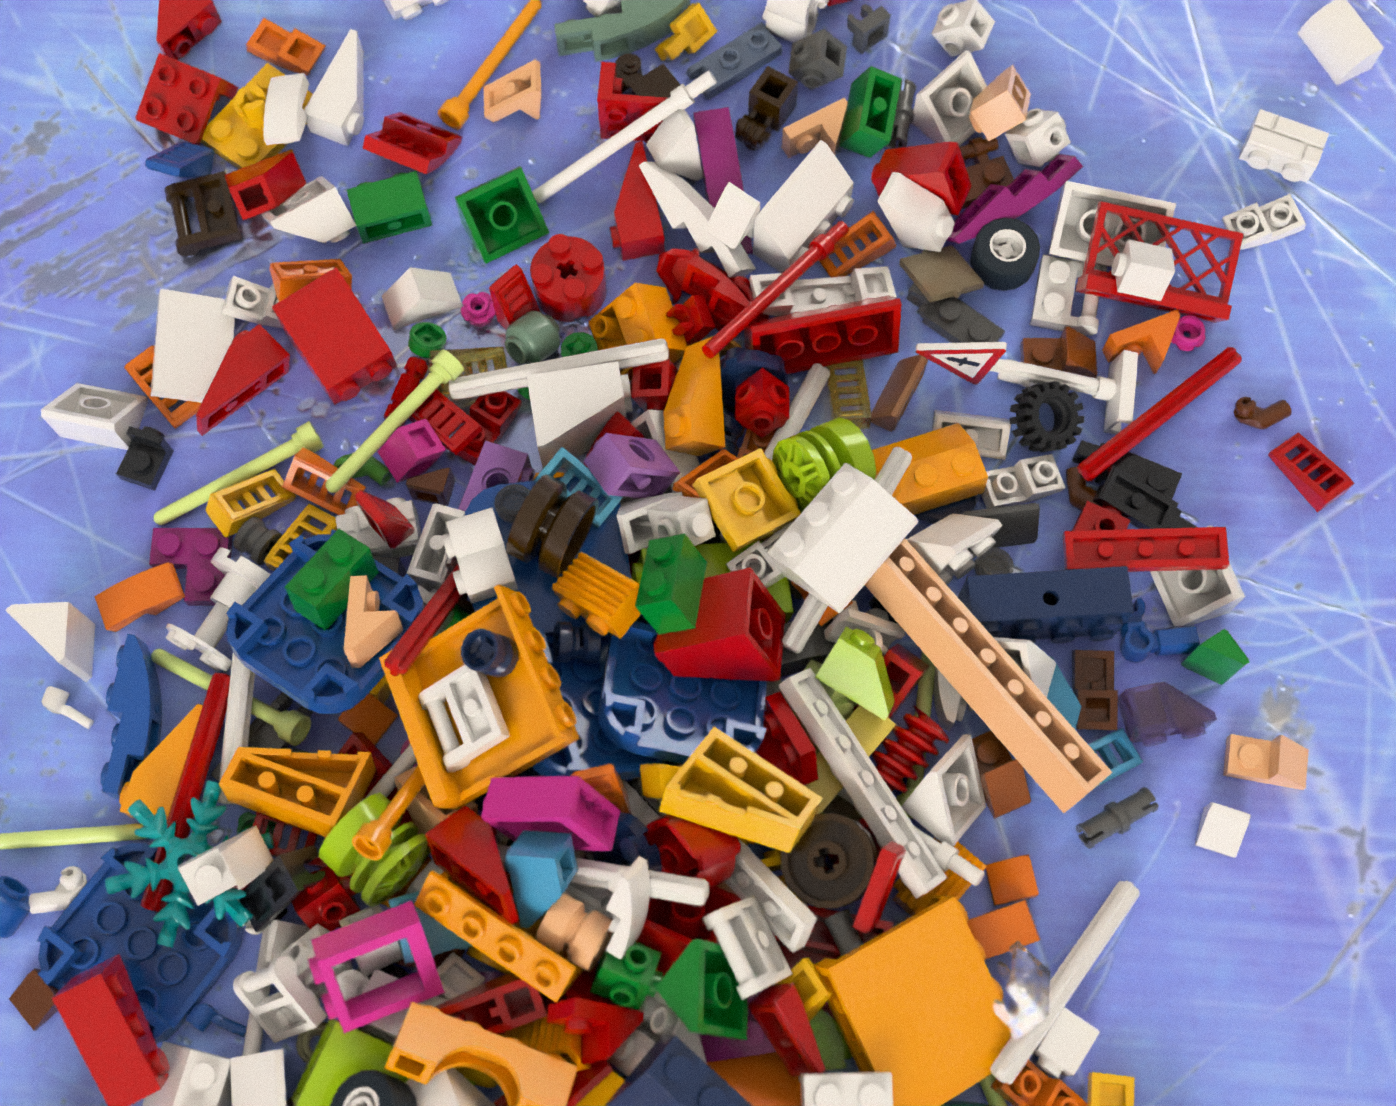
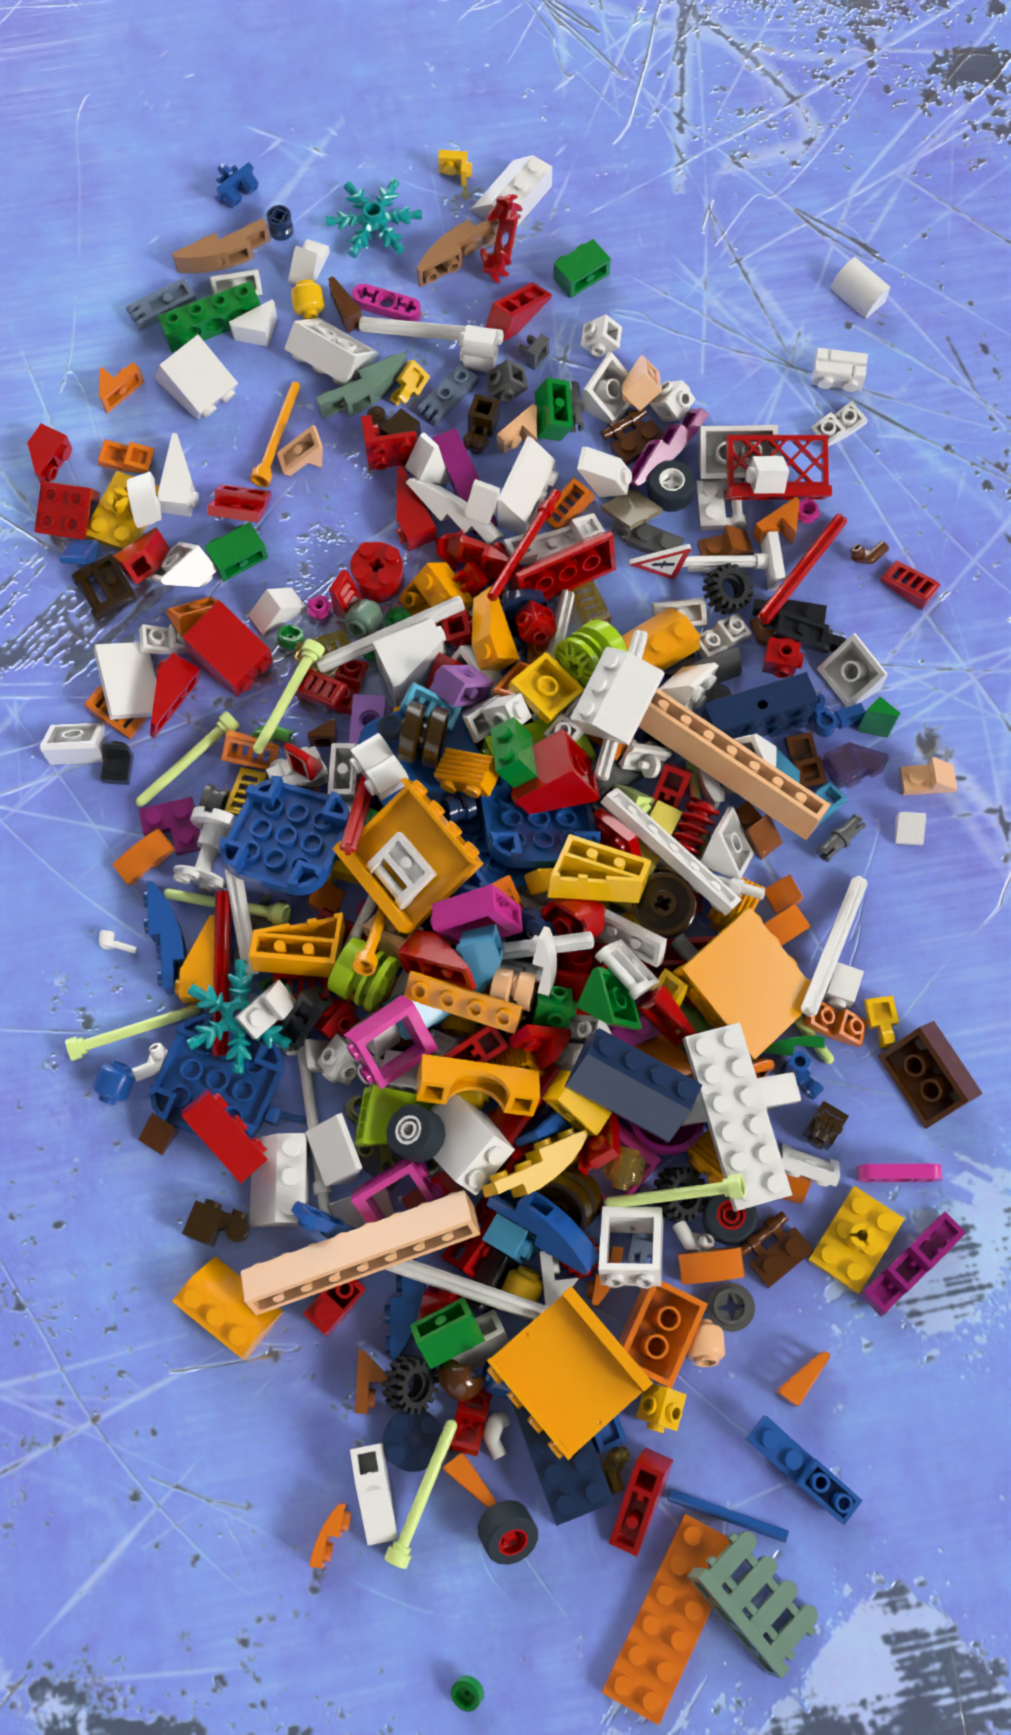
camera: 15 degrees left, 0 degrees up
white slope [5,602,95,682] -> none
yellow slope [206,468,296,538] -> none
white plate [233,956,328,1043] -> none
green brick [284,529,379,631] -> none
light nougat slope [344,576,403,668] -> none
dark pink brick [377,419,446,483] -> none
red axle [384,356,428,427] -> none
green slope [454,166,549,264] -> none
dark blue wheel [461,628,519,677] -> none
white bar [532,70,717,204] -> none
lime slope [815,627,895,721] -> none
red tile [853,841,906,933] -> none
medium nougat slope [869,355,928,432] -> none
red slope [871,141,972,216] -> none
clear hinge [993,940,1051,1040] -> none
red plate [1063,527,1230,572] -> none

